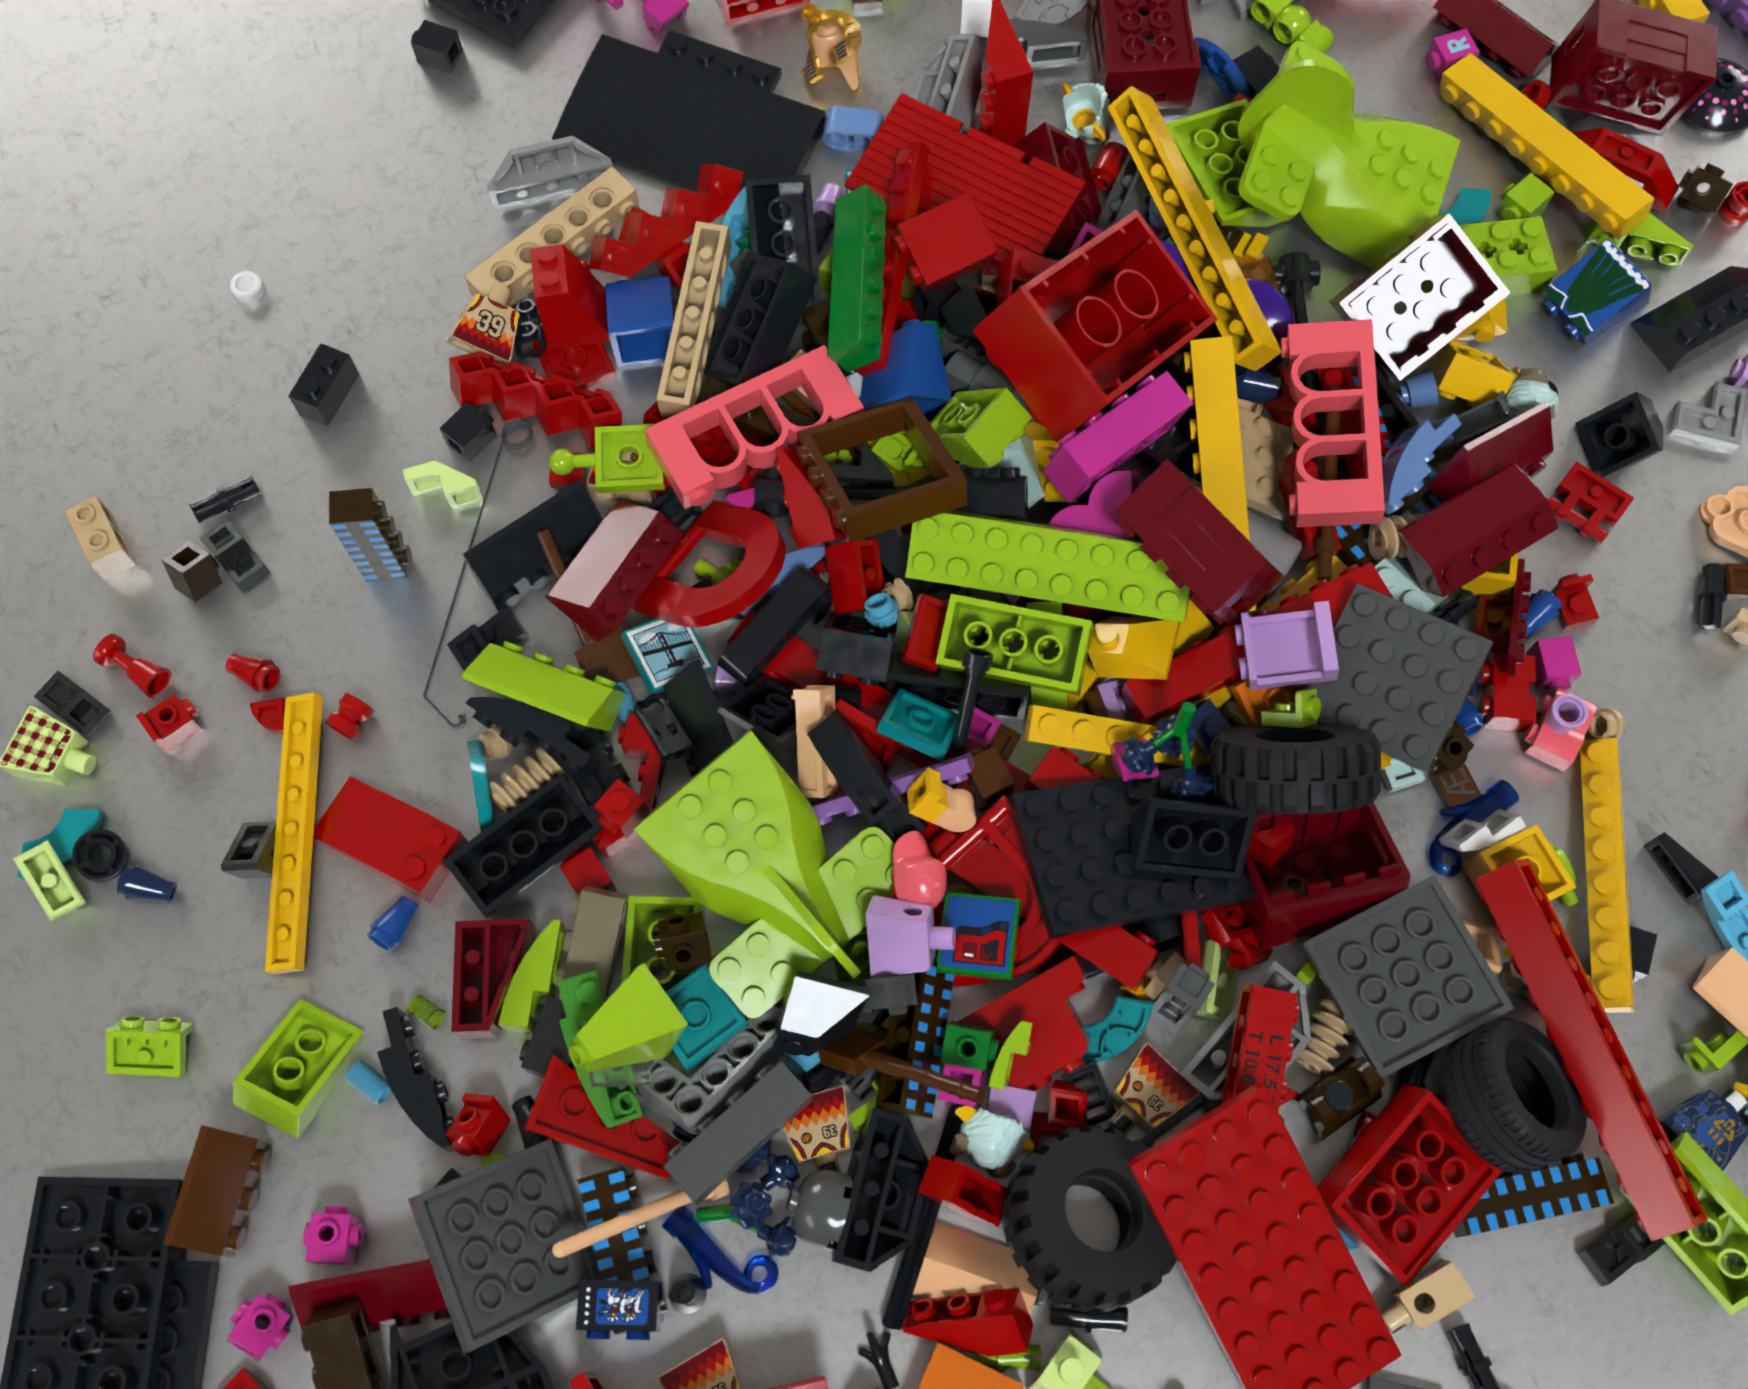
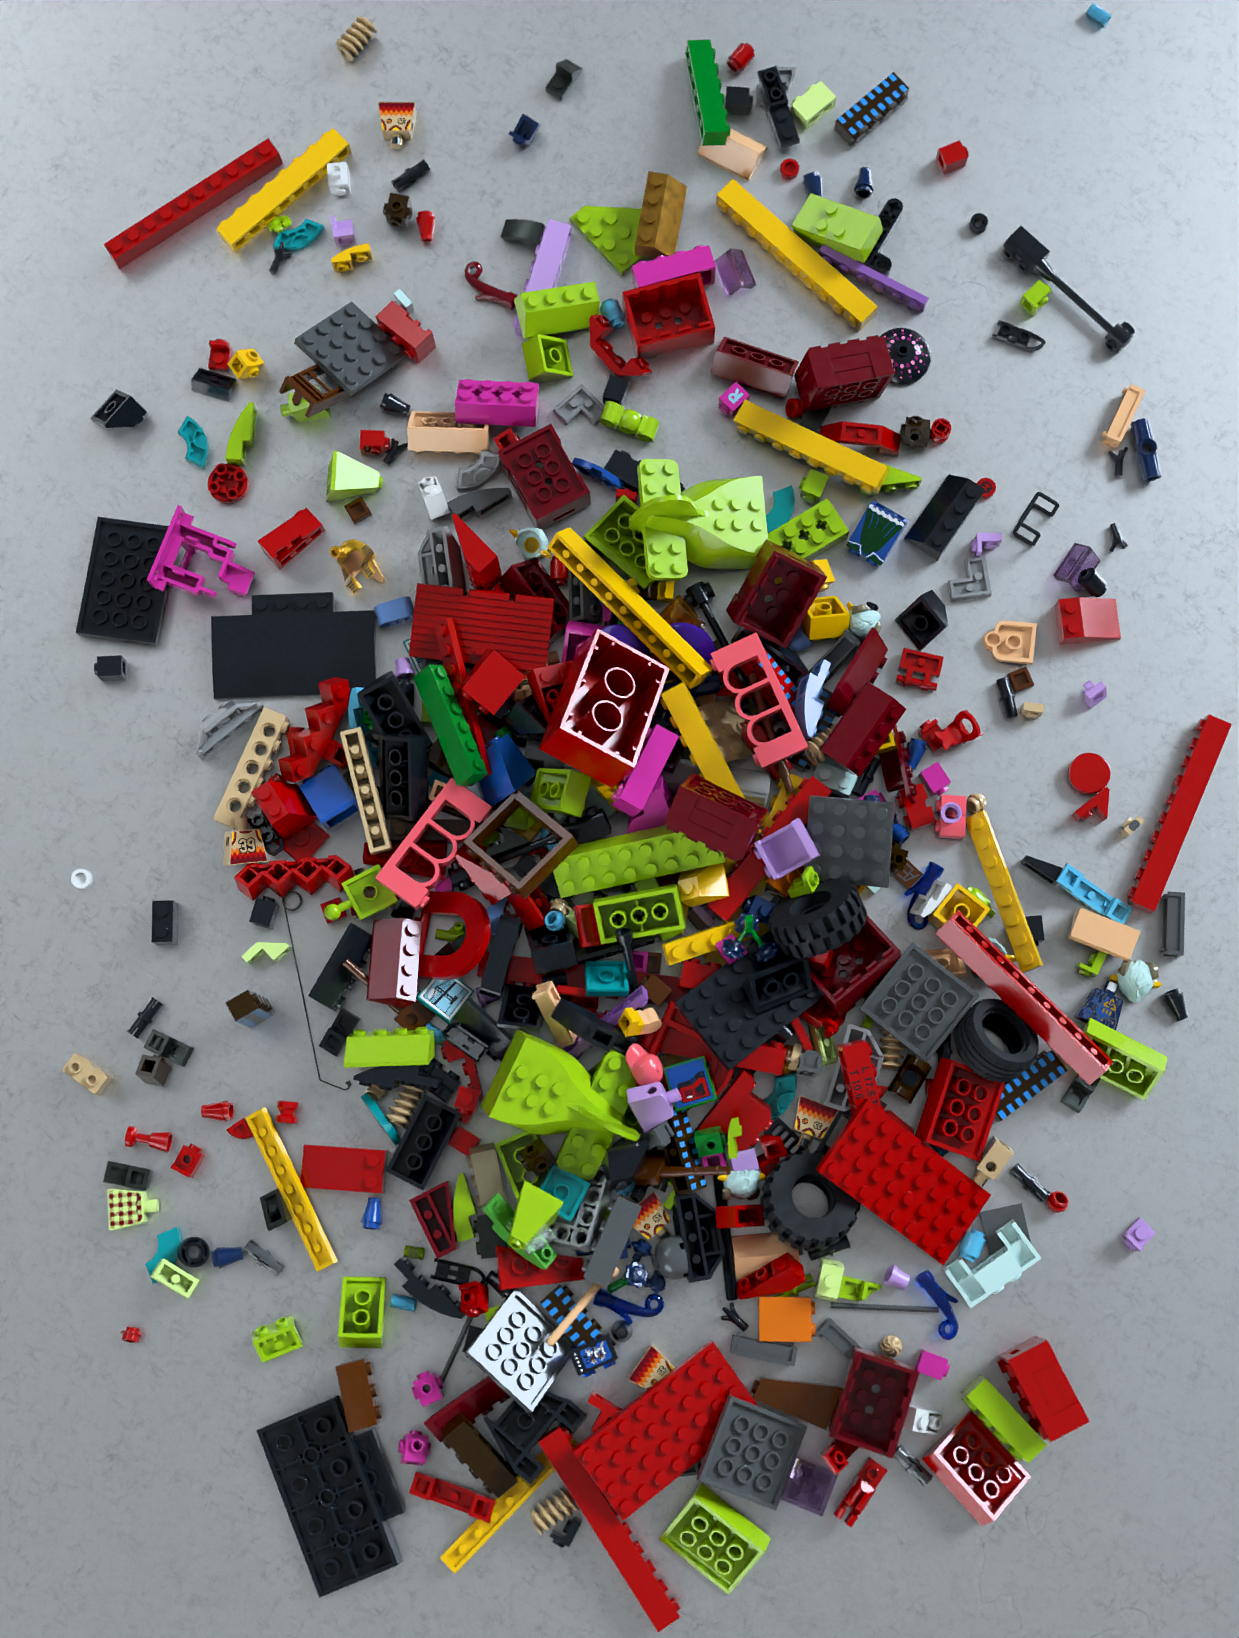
camera: 20 degrees left, 10 degrees up
none -> dark grey pin [243,1239,285,1277]
none -> black piece [430,1258,486,1285]
none -> dark grey axle [441,1282,488,1383]
none -> red hair [934,709,983,751]

